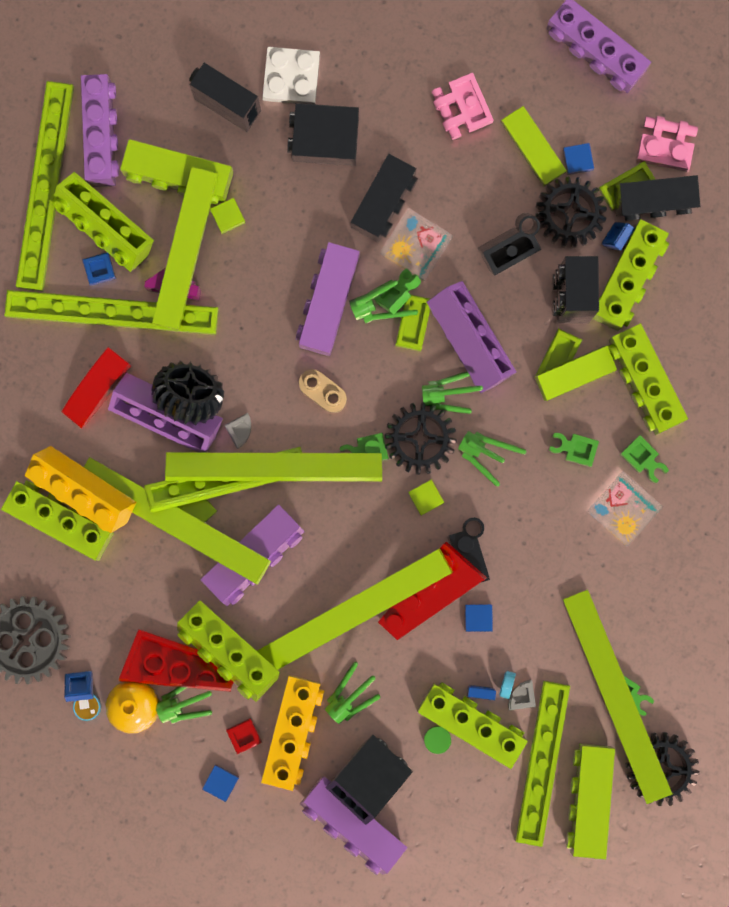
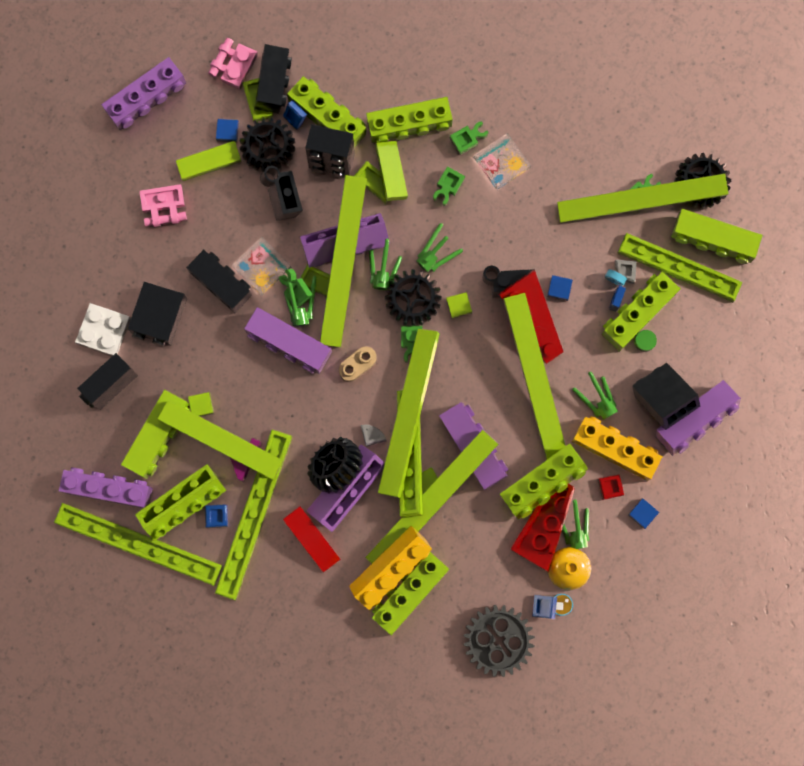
camera: 80 degrees left, 5 degrees down
none -> lime tile [320,175,367,347]

